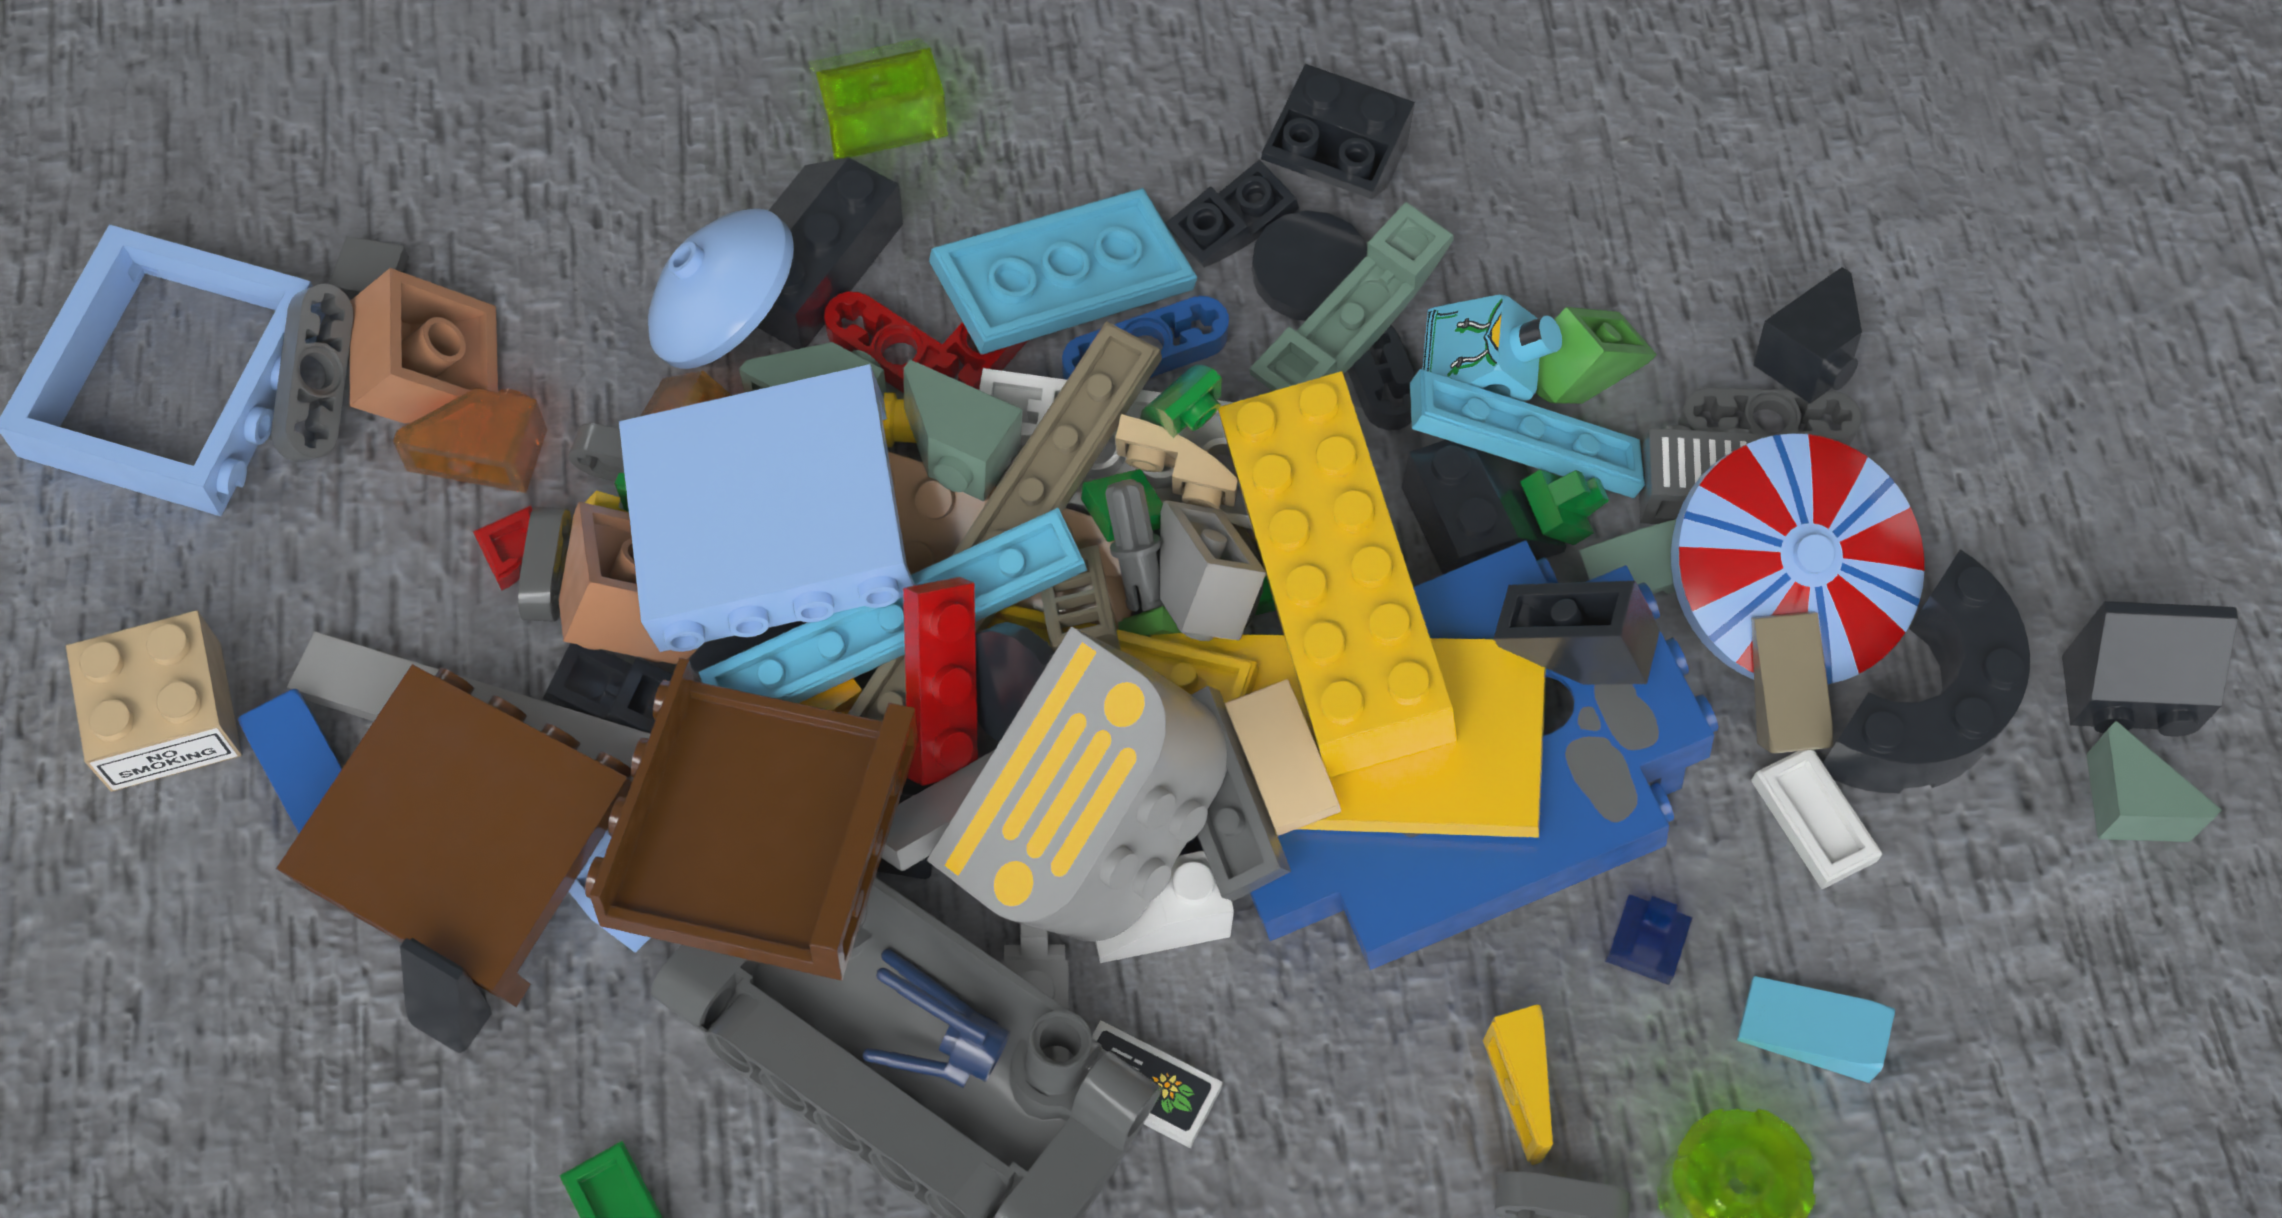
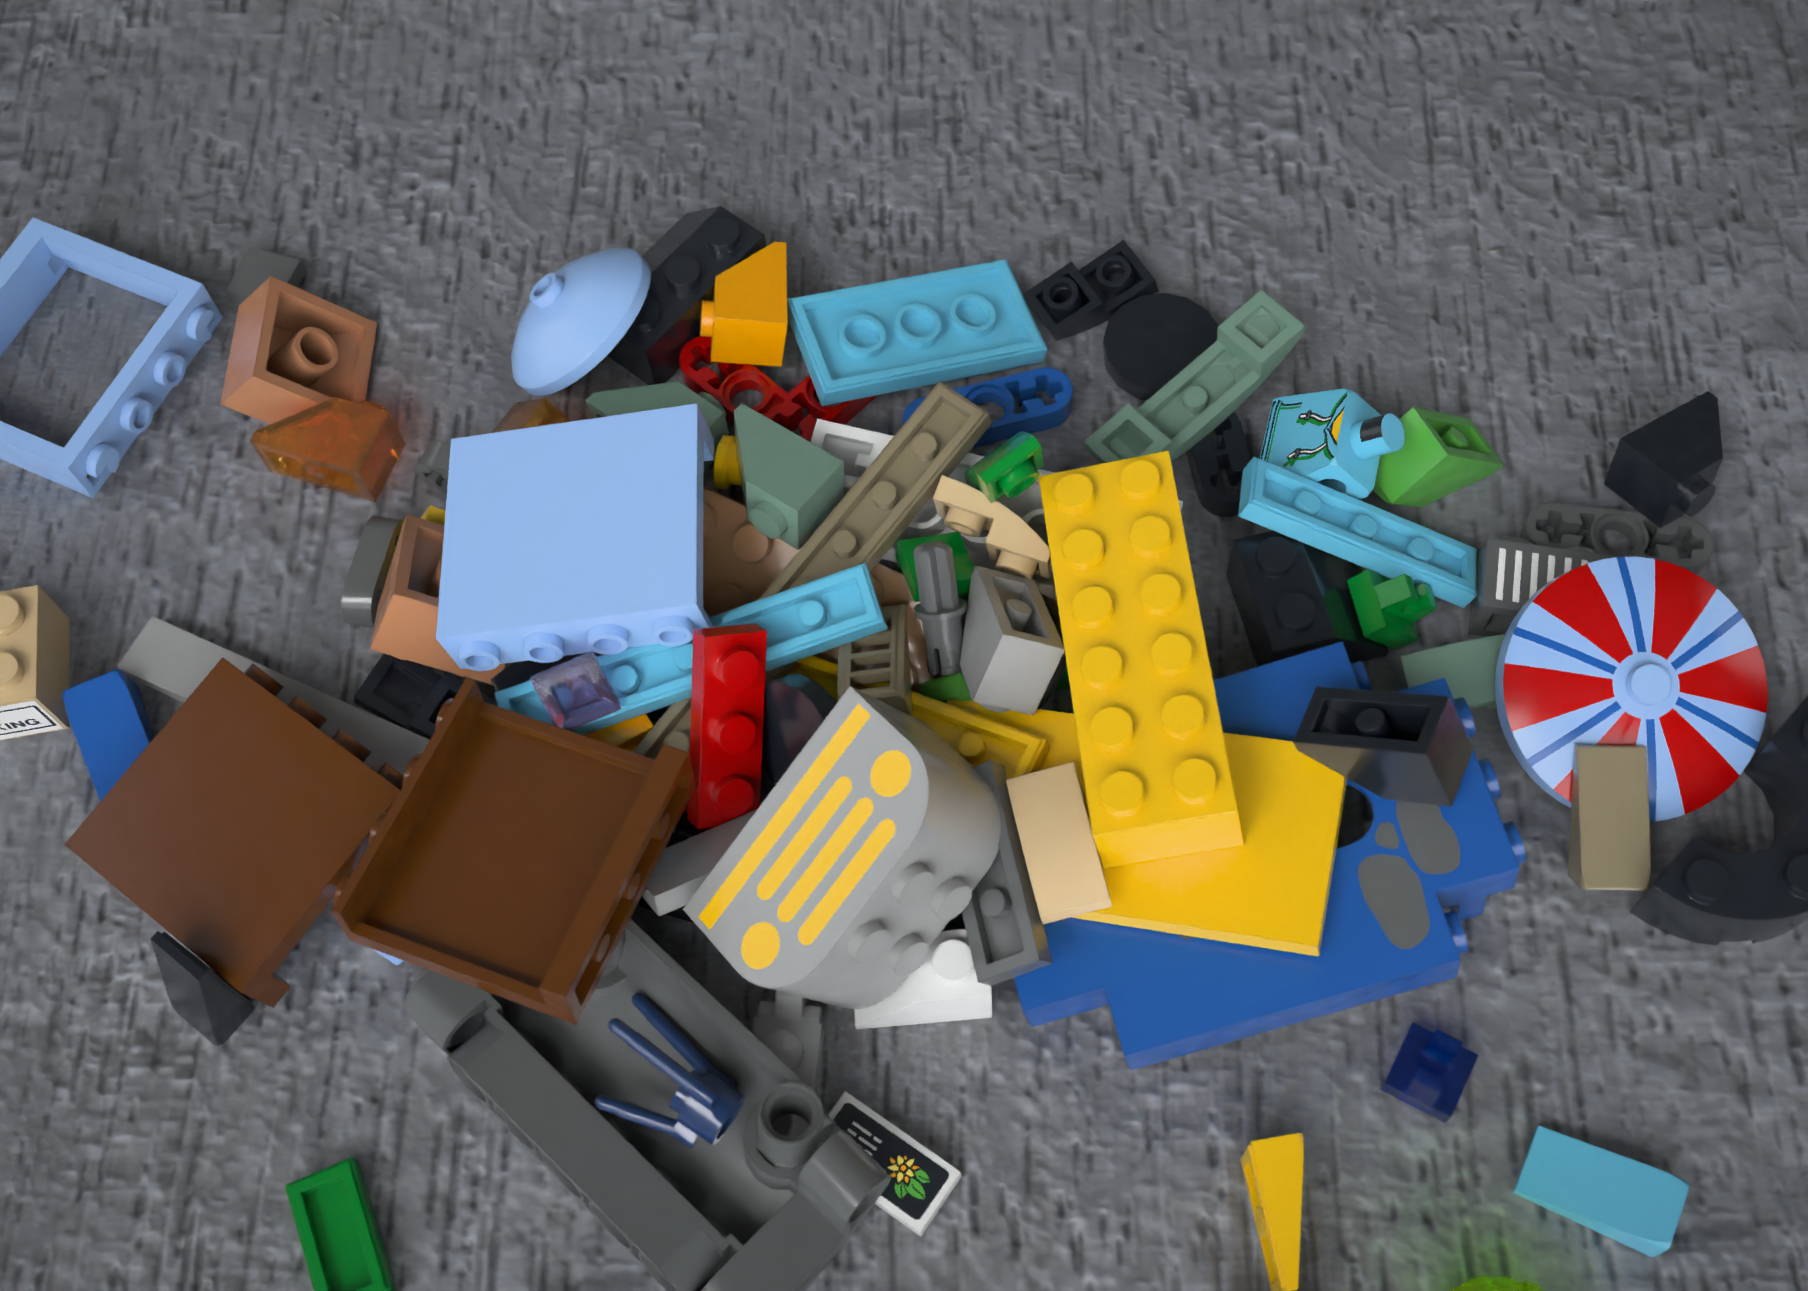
camera: 15 degrees right, 0 degrees up
dark grey beam [271,284,353,462] -> none
red tile [473,505,533,591] -> none
clear neon green slope [808,38,948,160] -> none
black slope [1261,63,1415,199] -> none
white tile [1751,750,1883,890] -> none
none -> clear purple slope [530,651,621,731]
none -> light orange slope [700,242,788,367]

